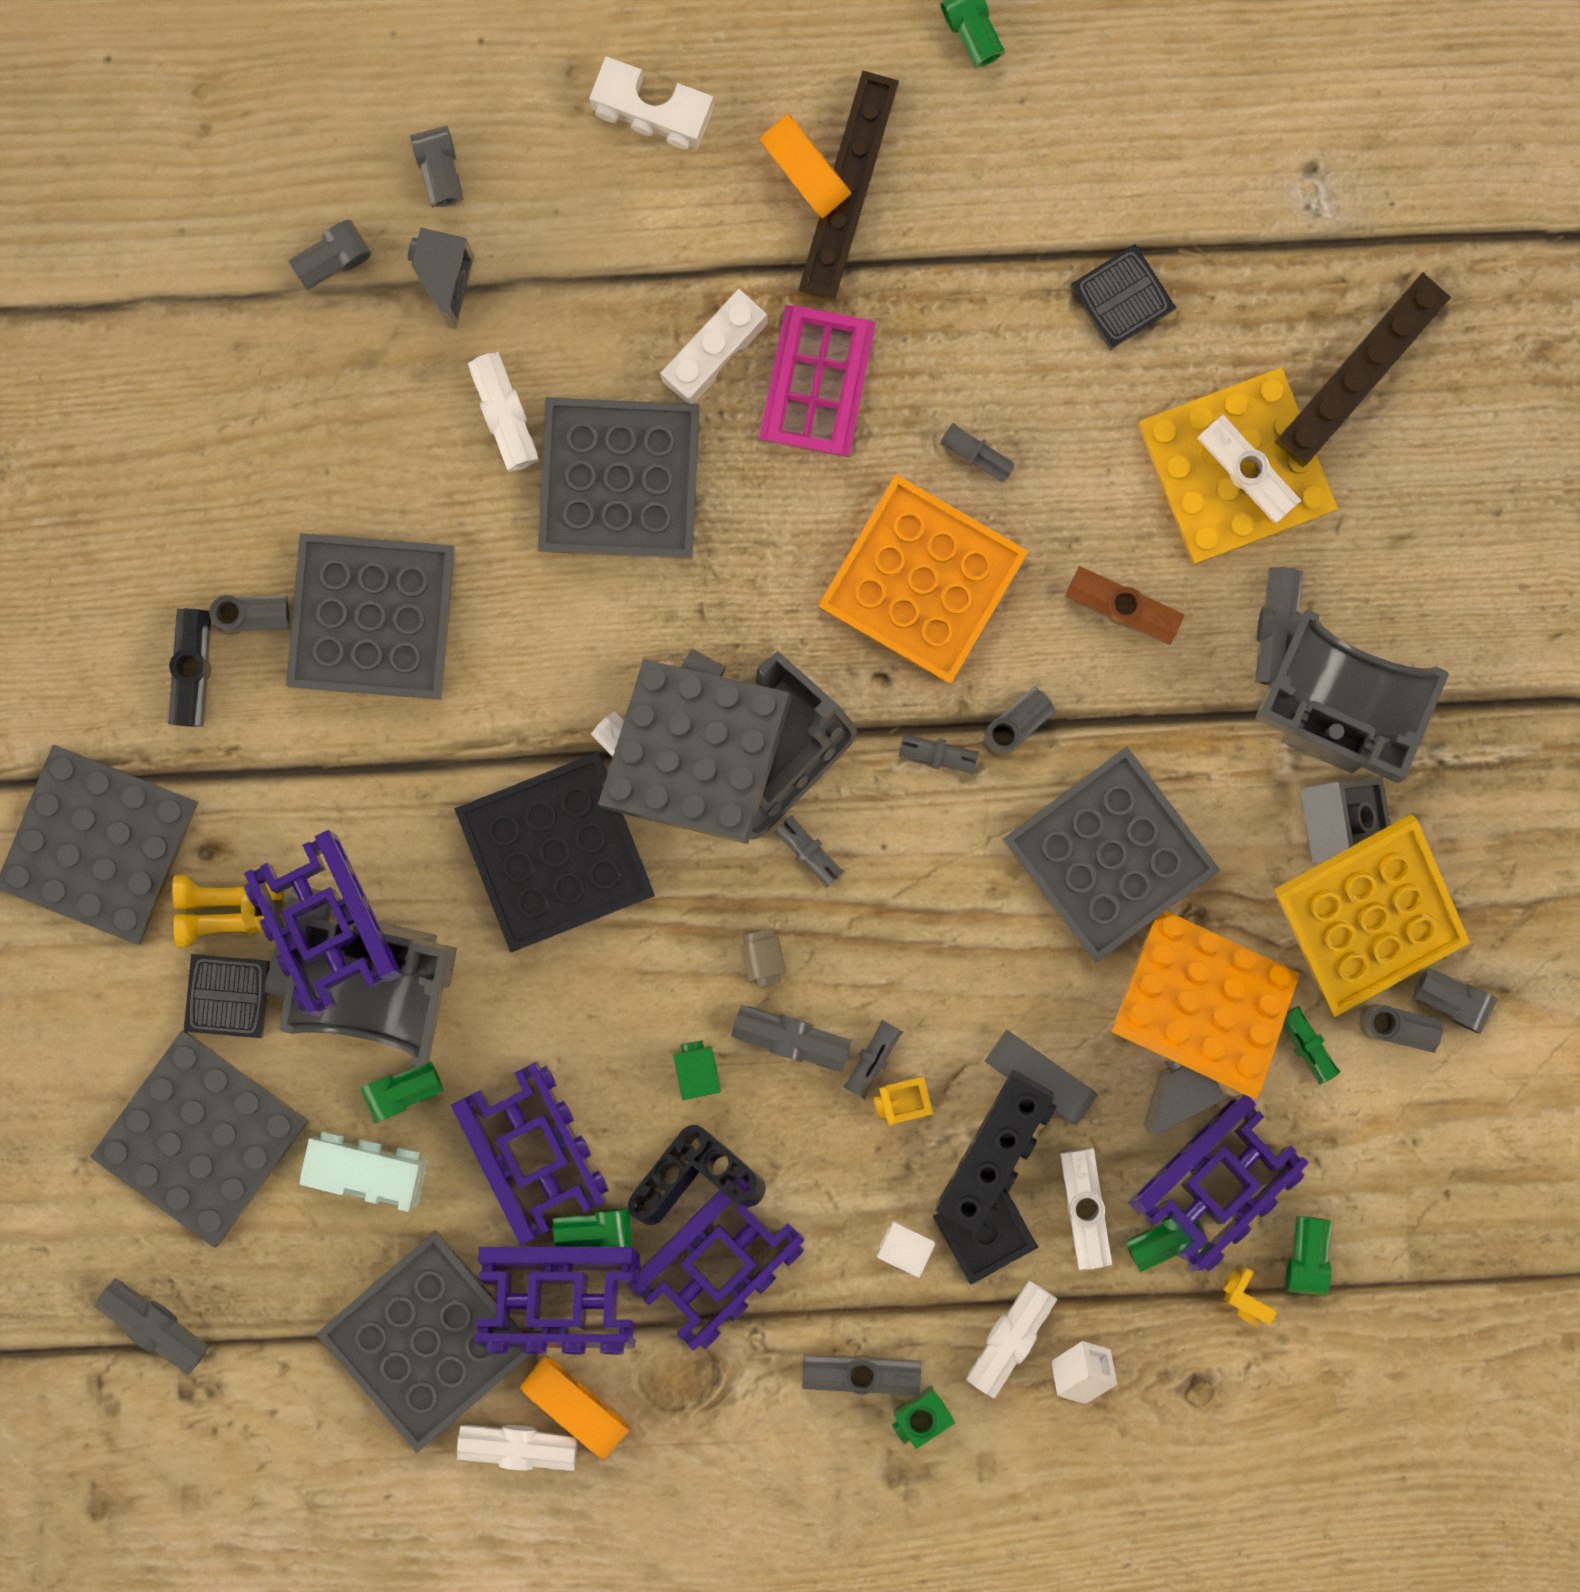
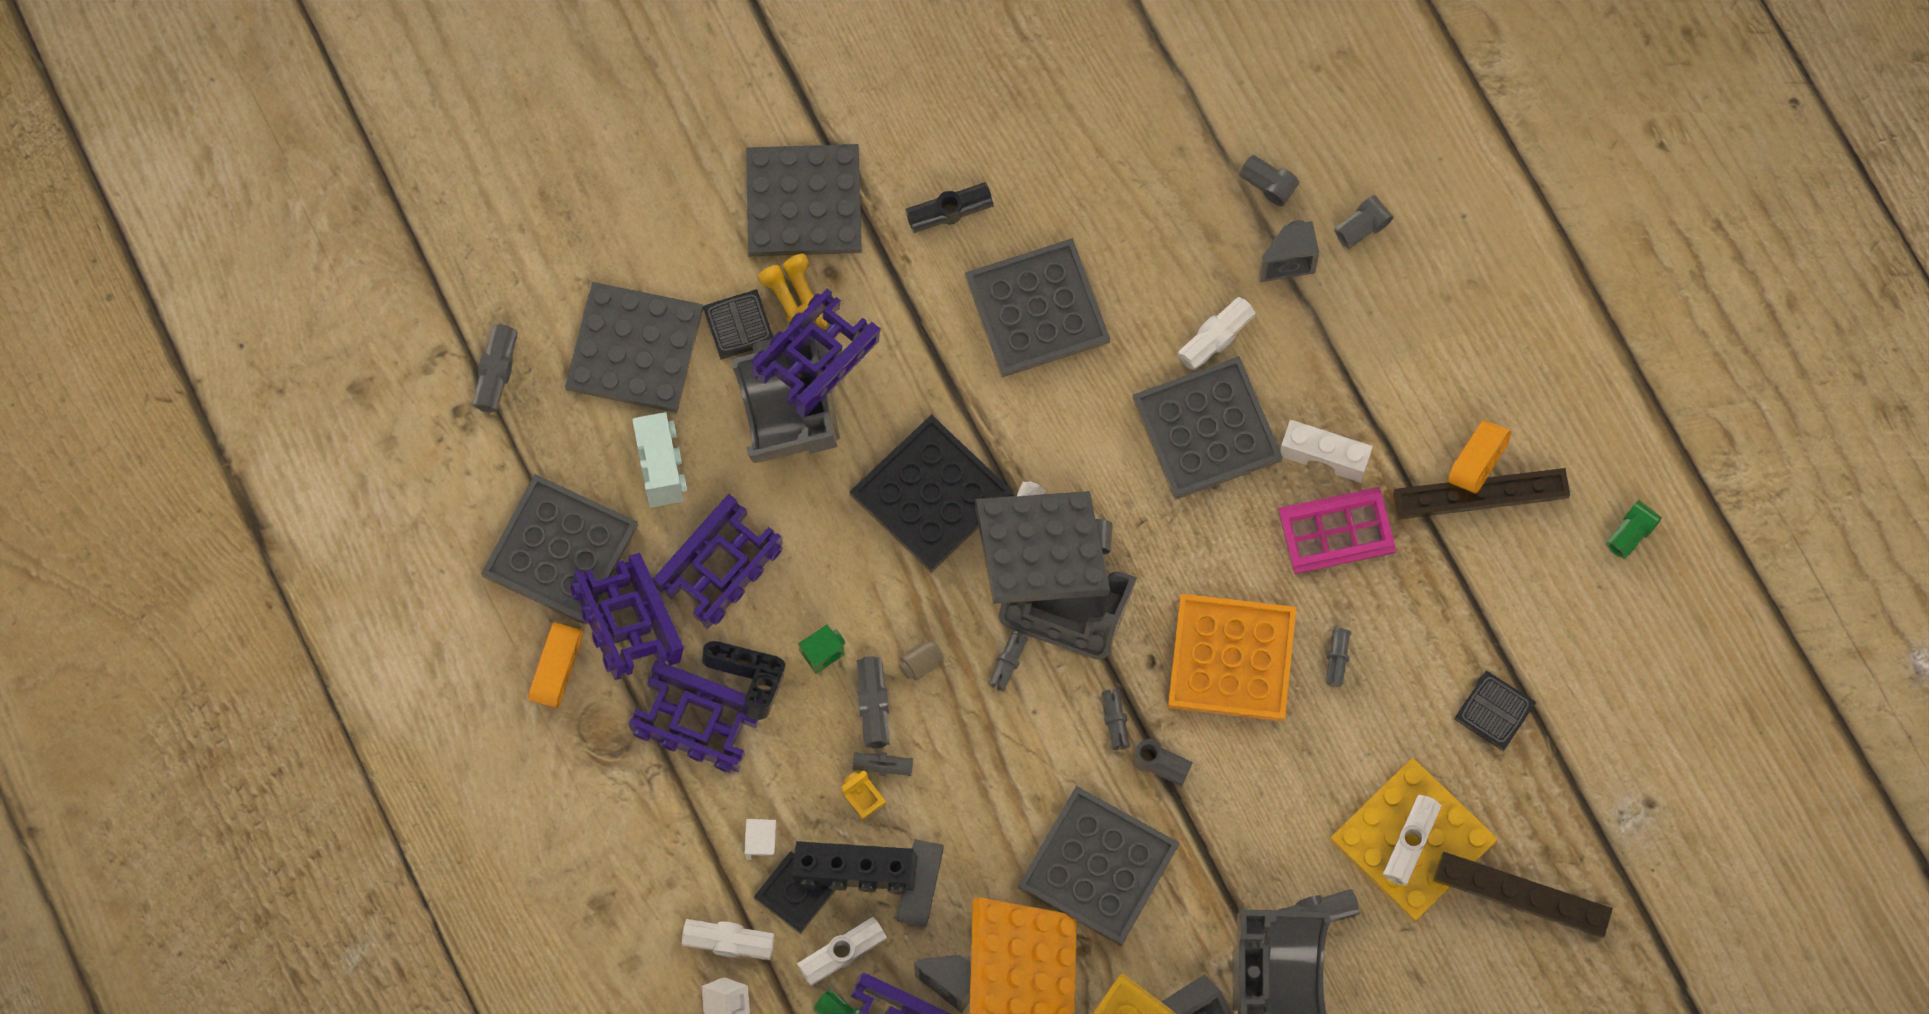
camera: 65 degrees right, 15 degrees down
dark grey piece [209,595,290,635] -> none
green piece [360,1061,444,1124] -> none
white piece [457,1424,578,1471] -> none
green piece [553,1208,632,1247] -> none
white arch [589,56,714,150] -> none
dark grey piece [802,1354,921,1396] -> none
green brick [891,1385,955,1449] -> none
dark orange piece [1065,566,1185,645] -> none

